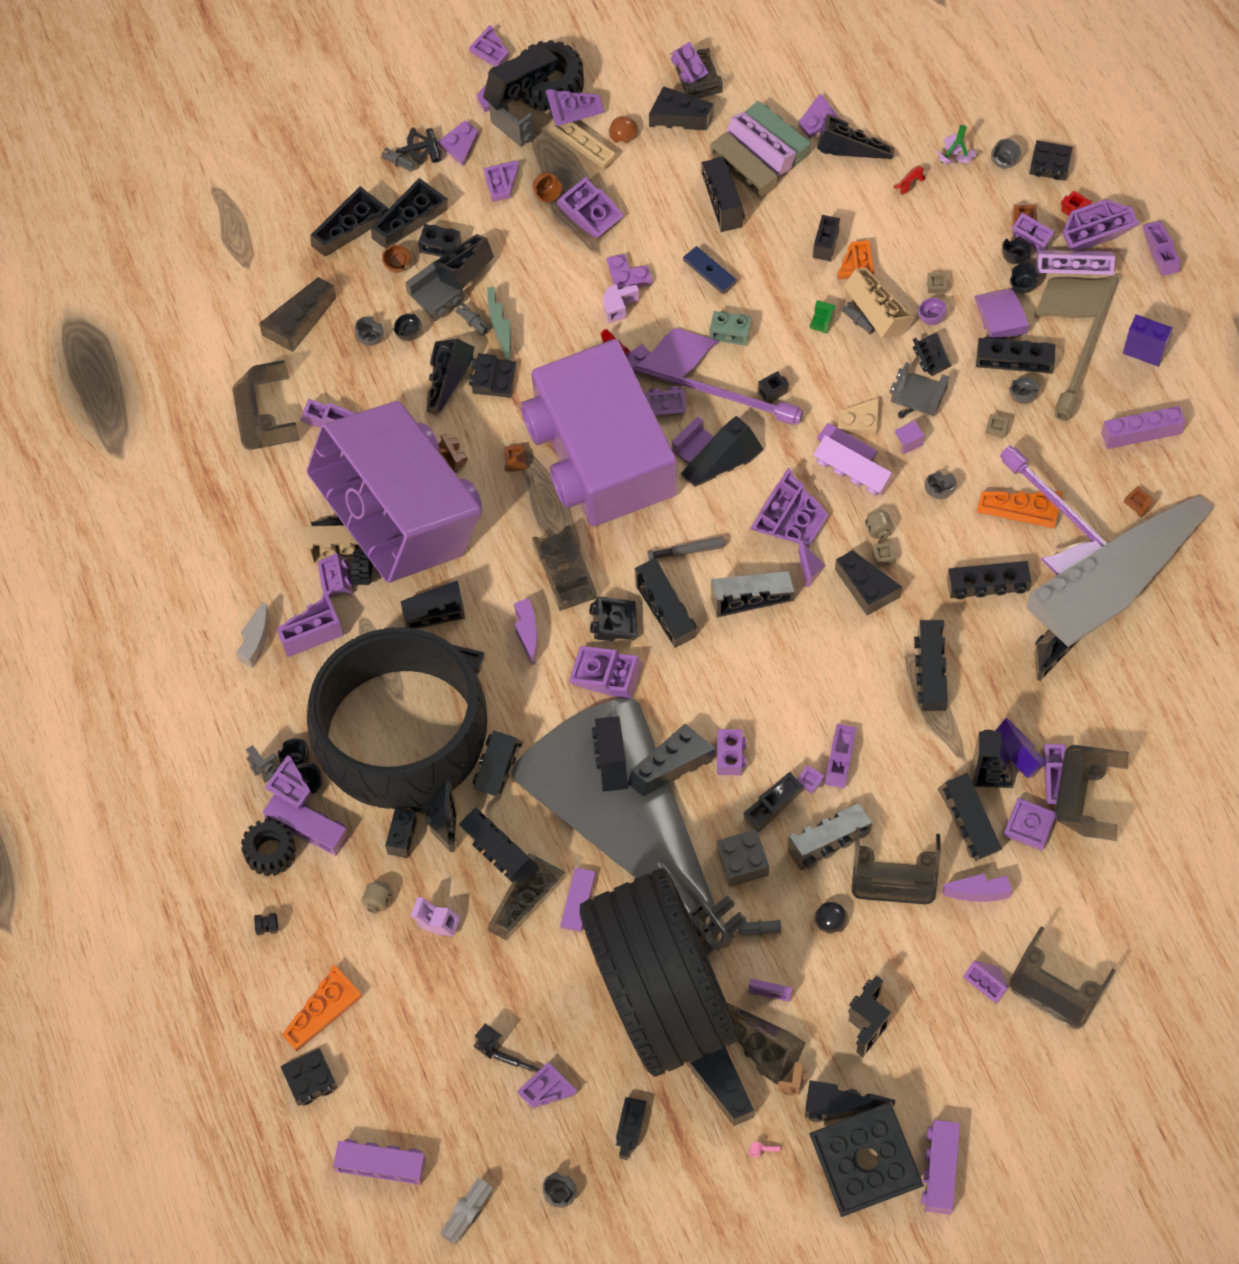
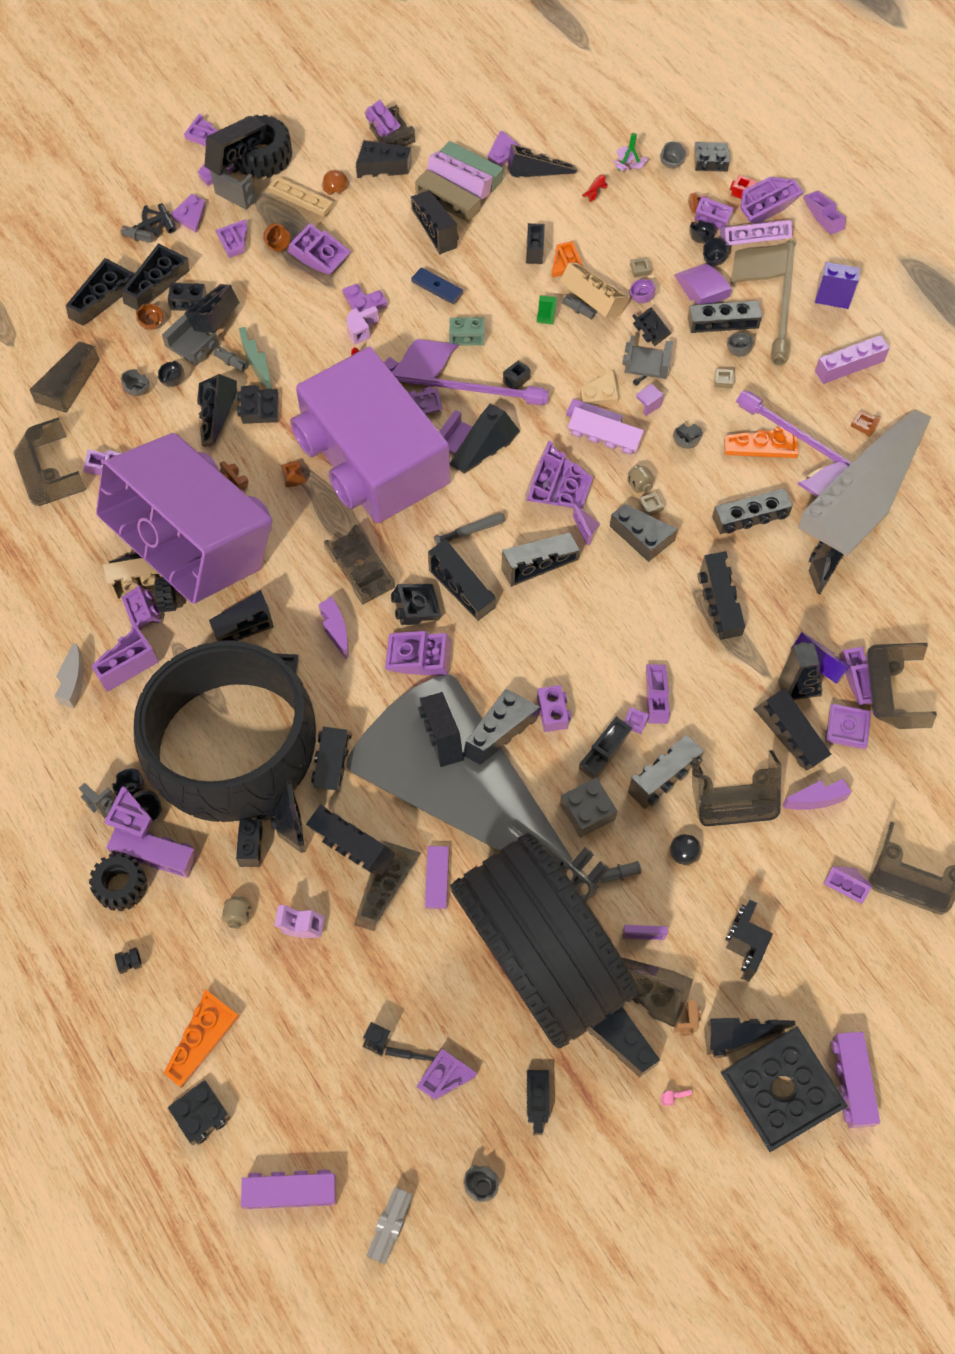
camera: 15 degrees left, 0 degrees up
medium lavender wing [546,89,605,126] -> none

